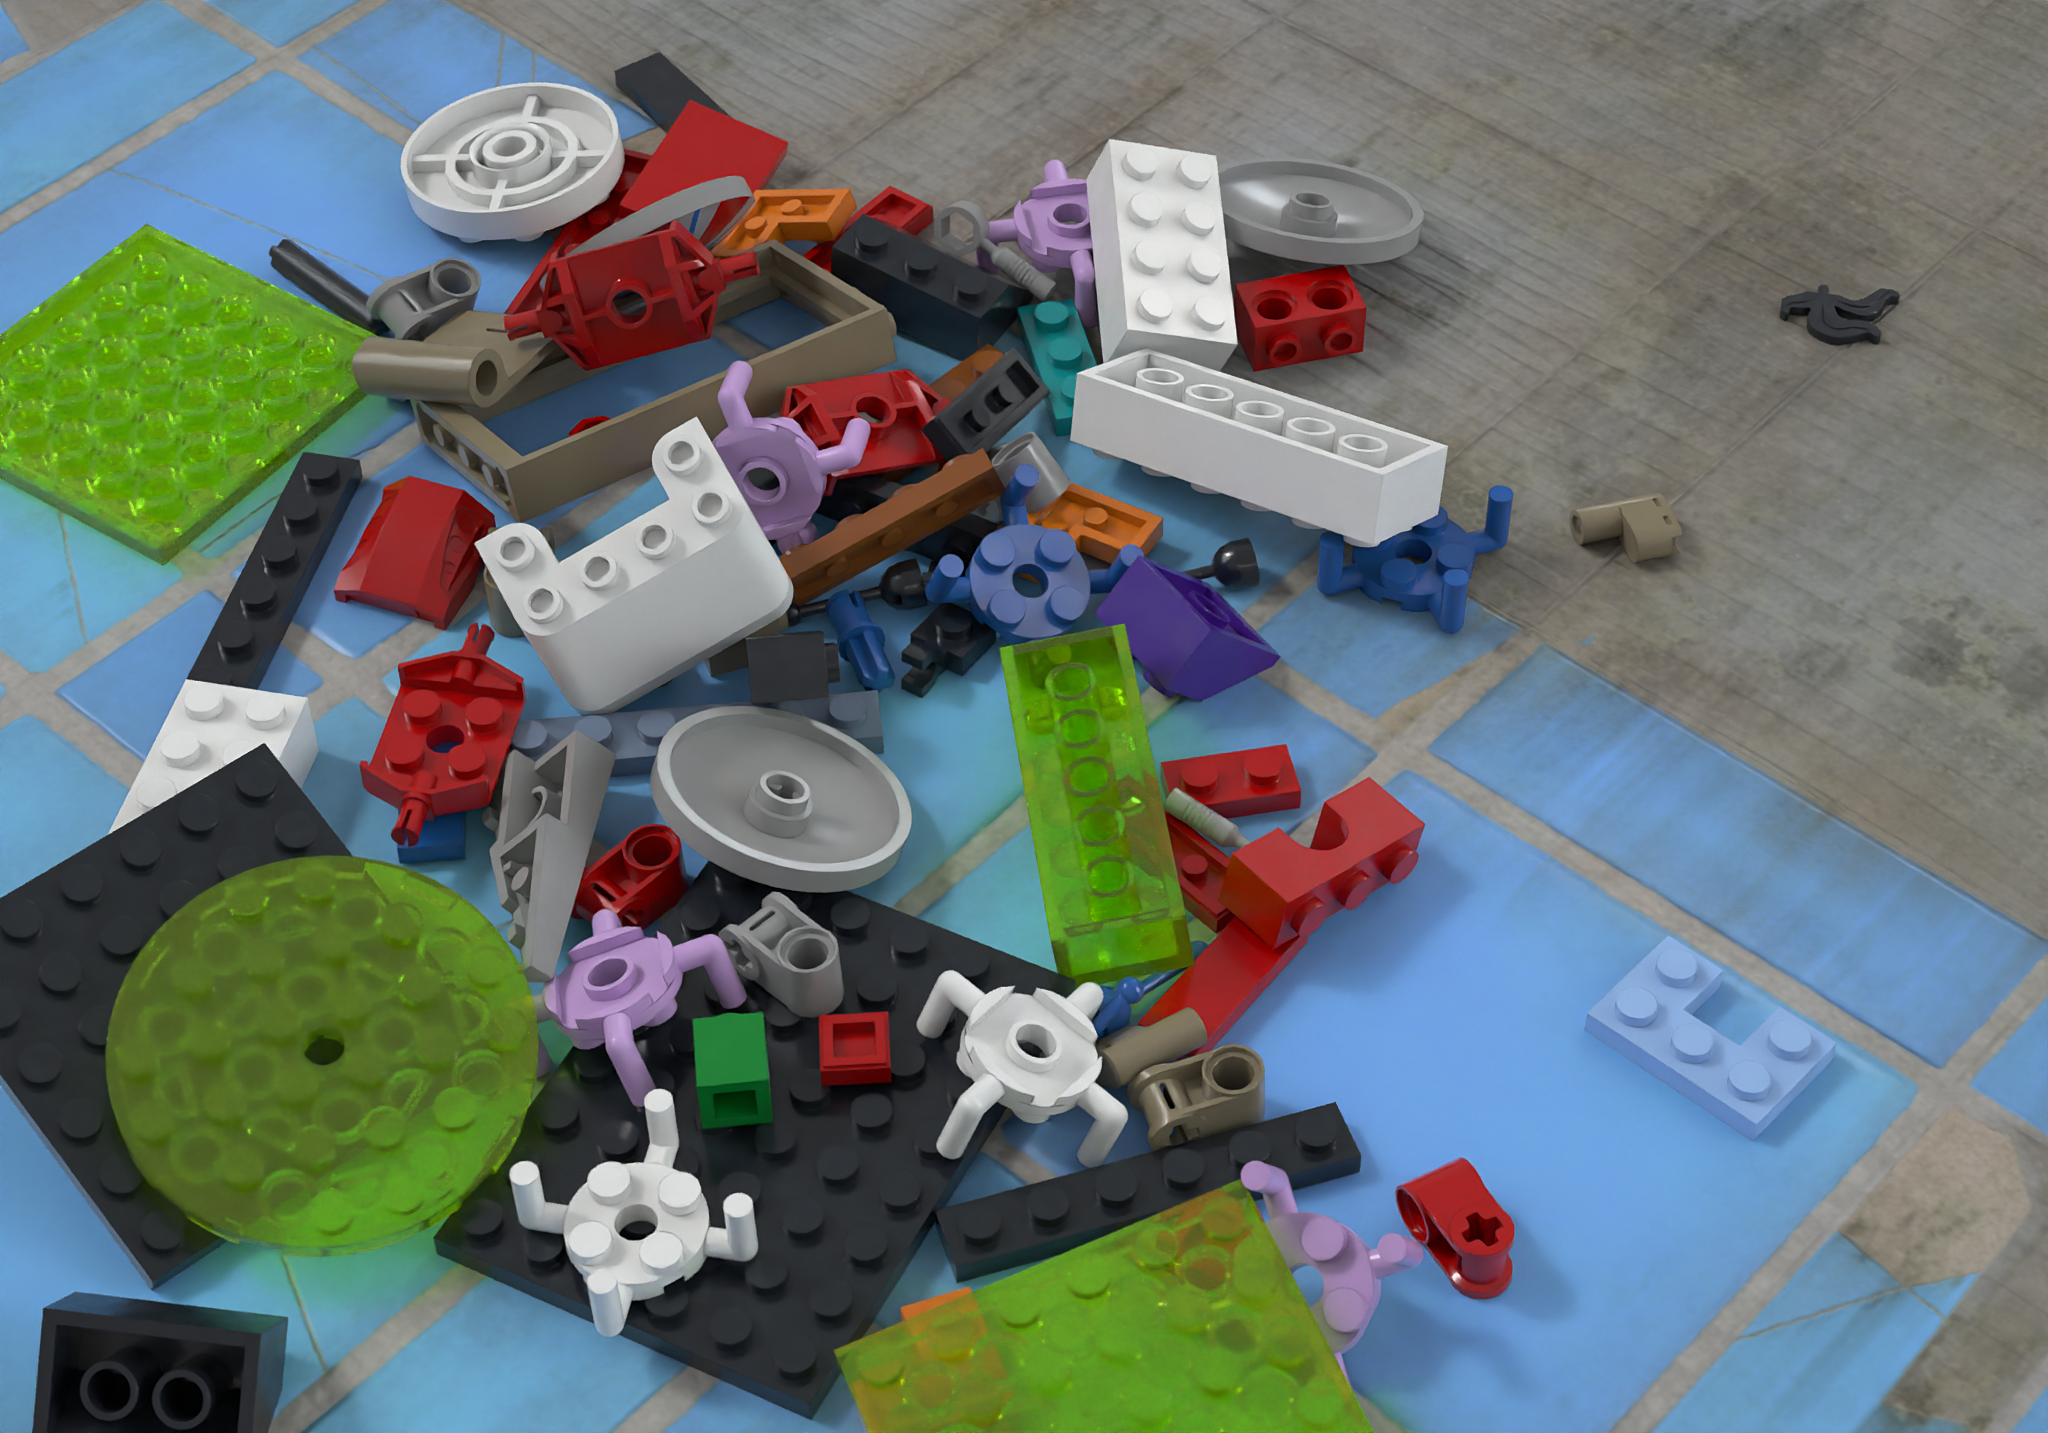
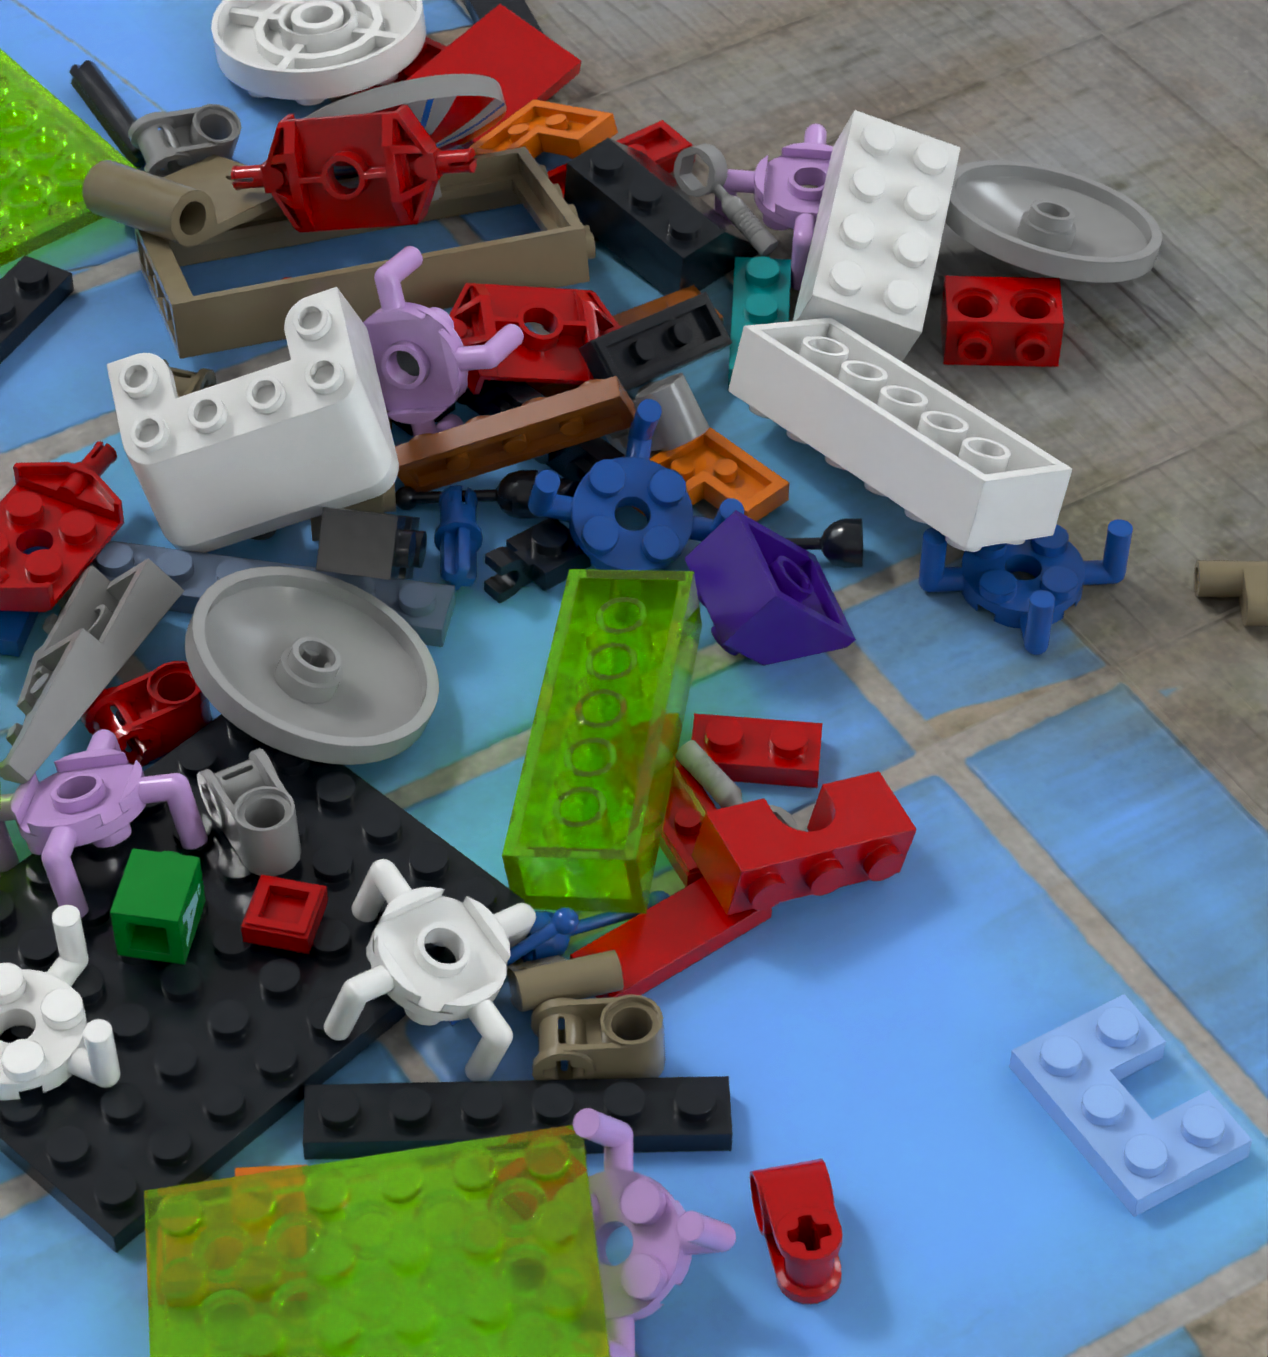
camera: 15 degrees right, 0 degrees up
red slope [334,476,496,631] -> none

